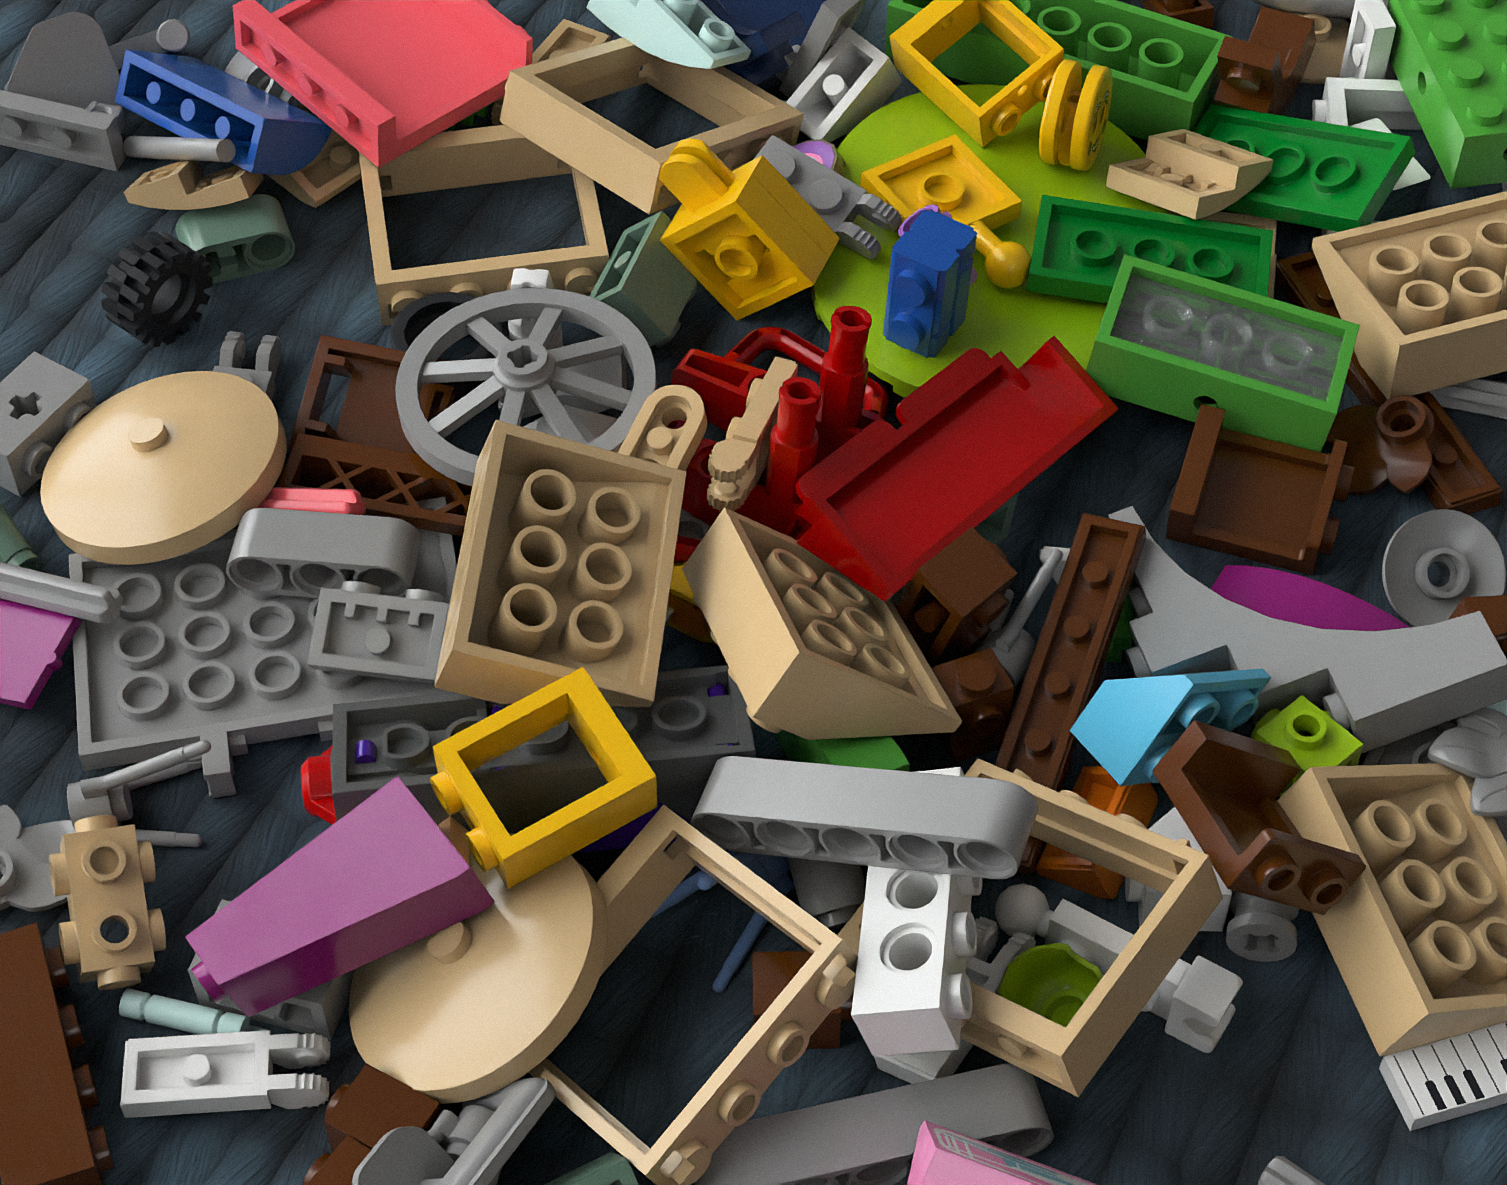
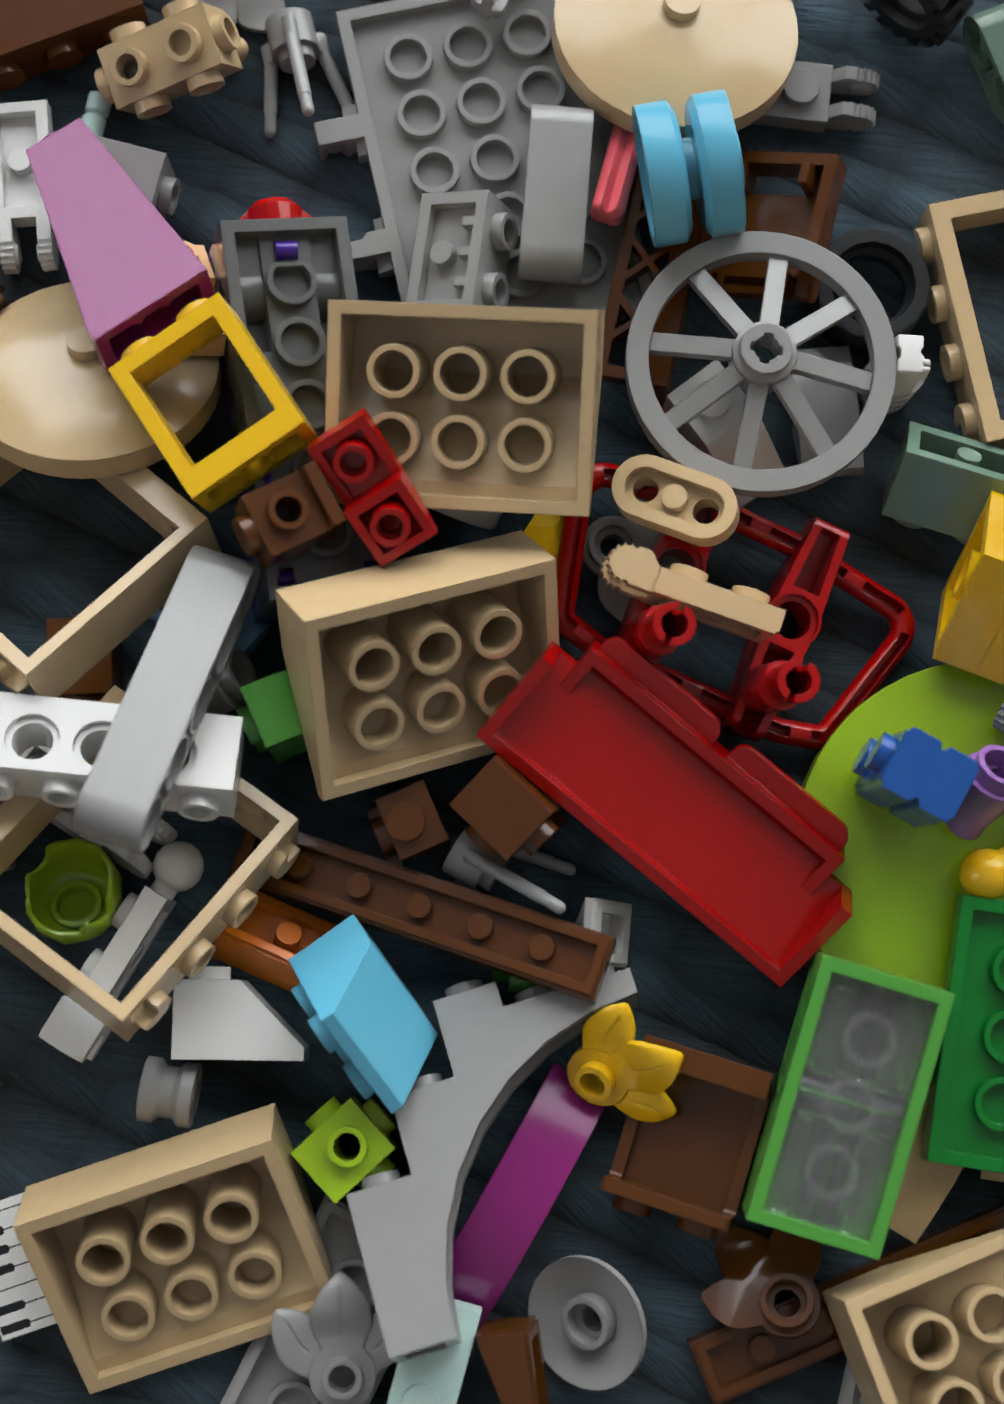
camera: 85 degrees right, 30 degrees up
reddish brown panel [1152,720,1366,915] -> none
none -> reddish brown brick [232,460,346,570]
none -> red slope [307,408,438,567]
none -> yellow plate [567,1003,684,1123]
none -> medium azure wheel [632,89,746,248]

